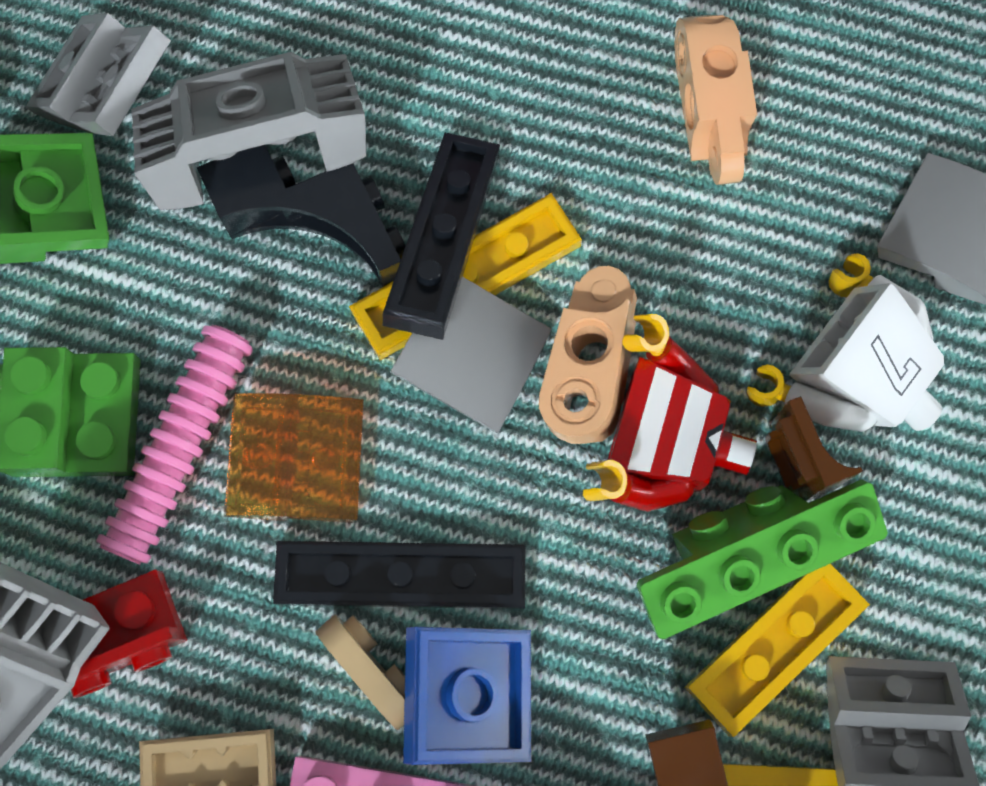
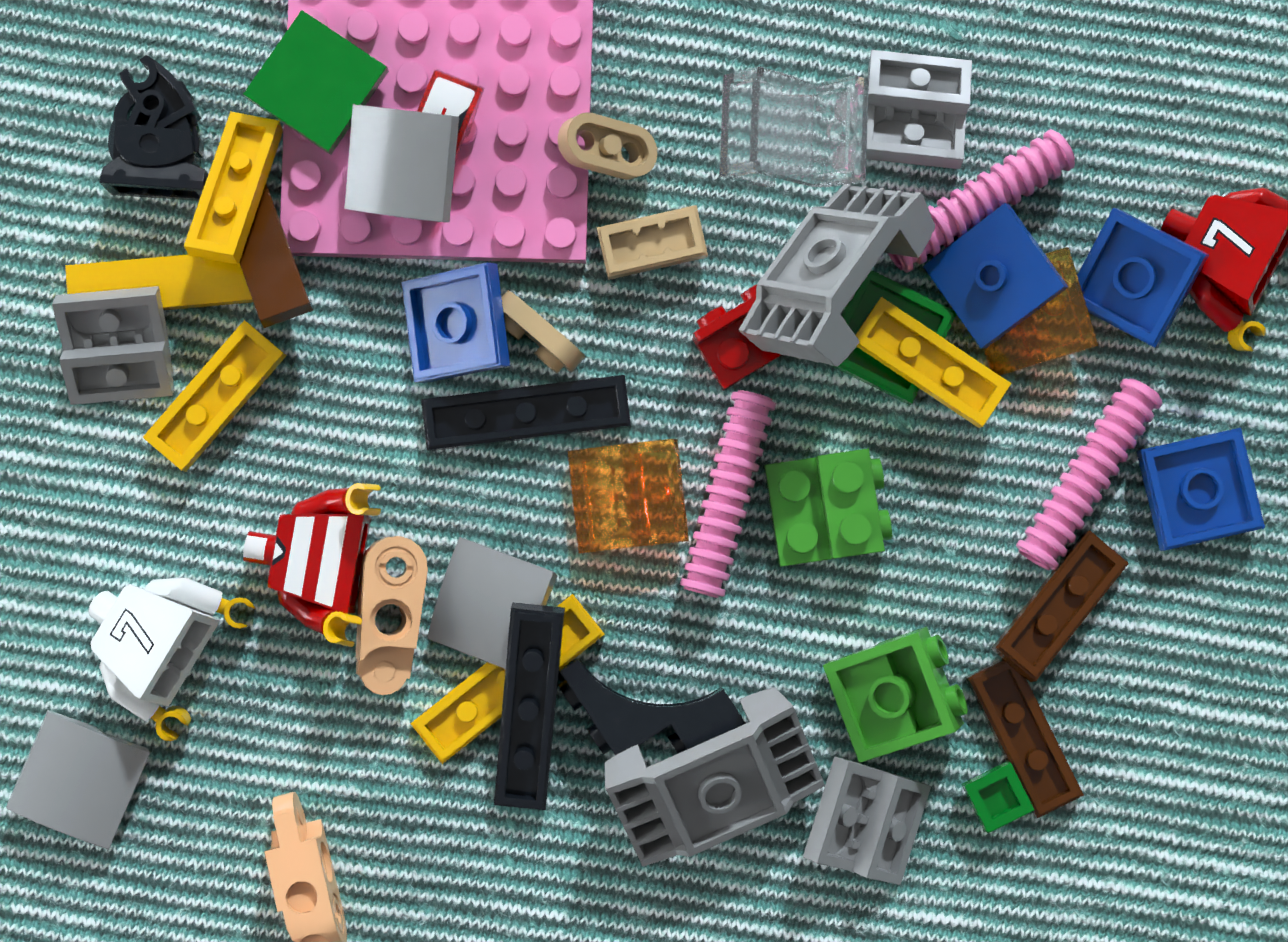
camera: 170 degrees right, 10 degrees up
bright green bracket [637,479,888,639] -> none
reddish brown piece [765,396,863,501] -> none

